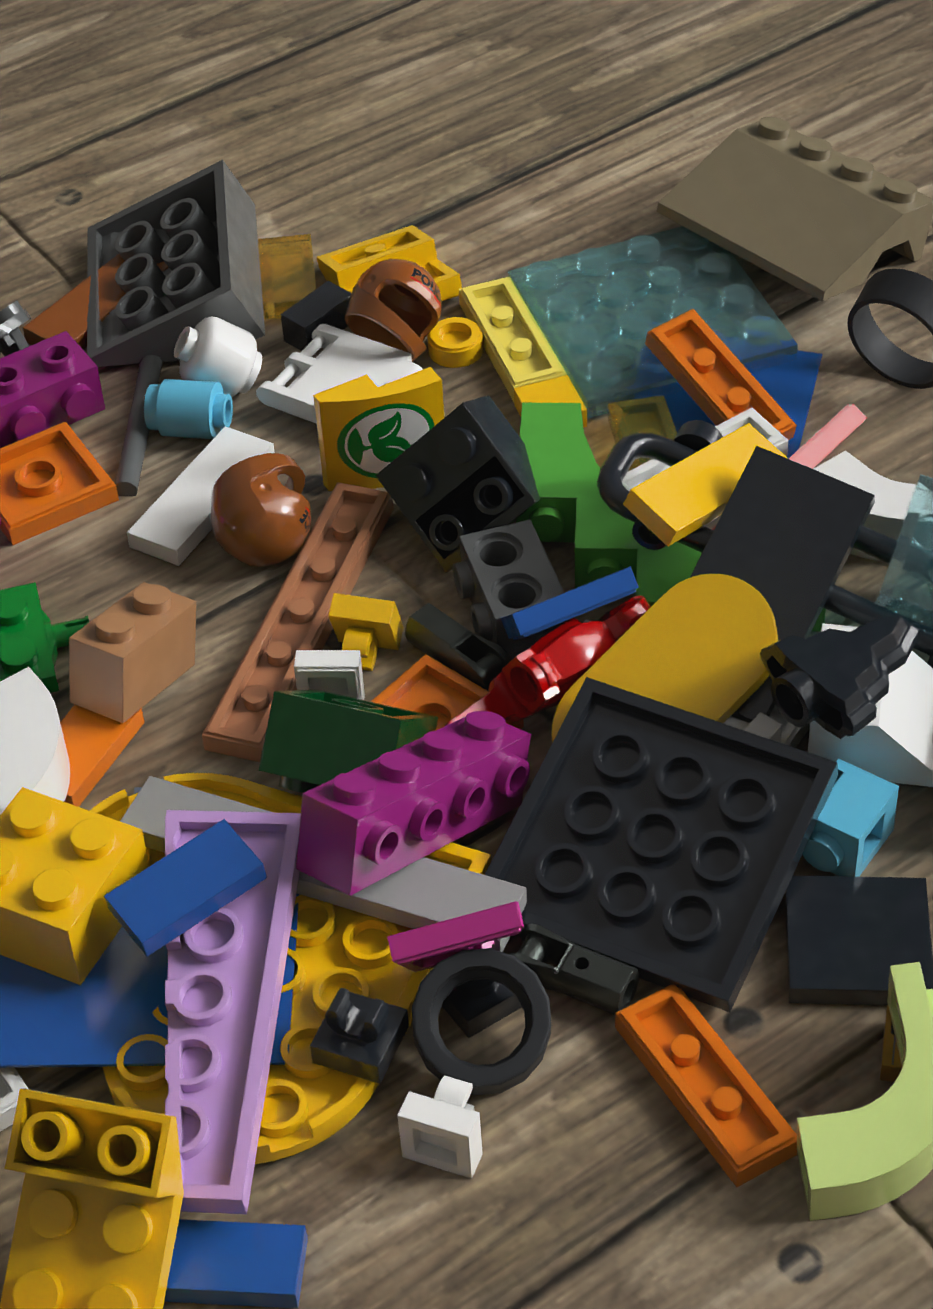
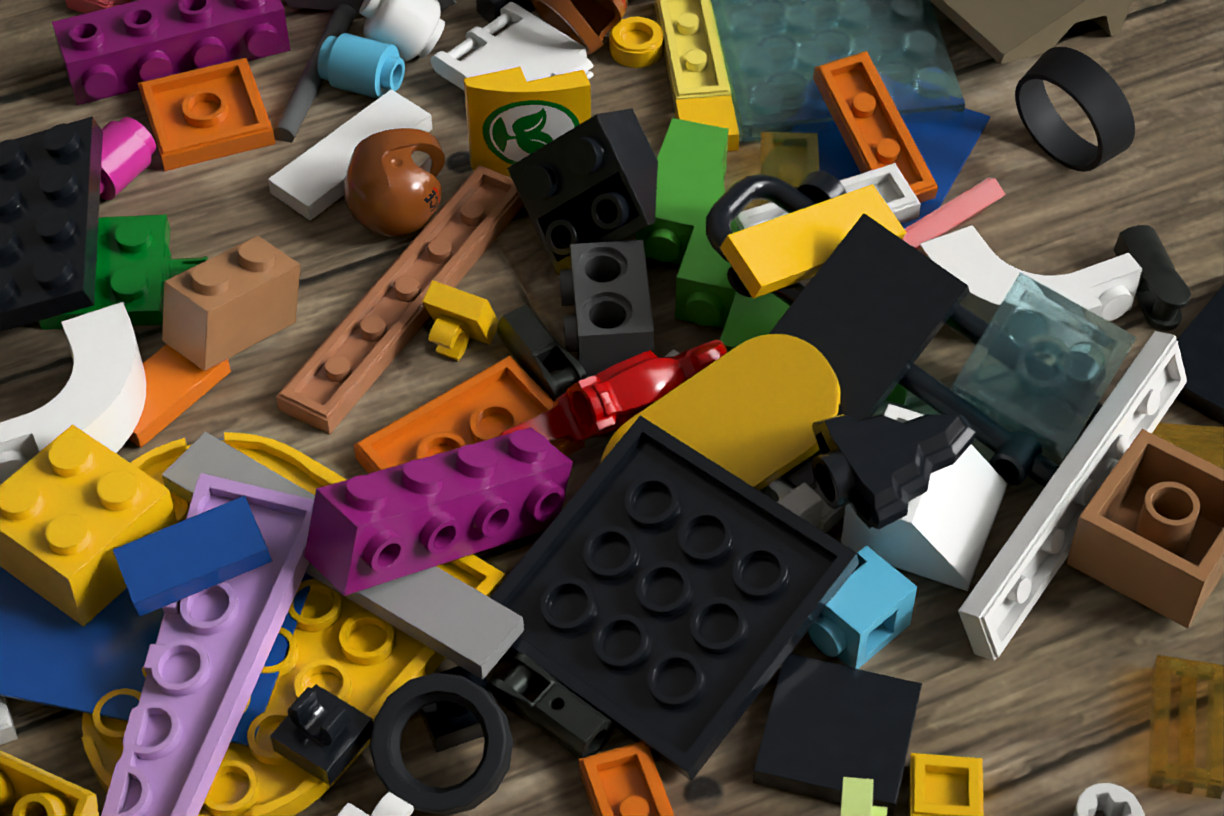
camera: 10 degrees right, 5 degrees up
dark green slope [258,689,438,793] -> none
white tile [294,650,365,700] -> none
dark pink tile [387,901,524,972] -> none
blue tile [501,566,639,640] -> none

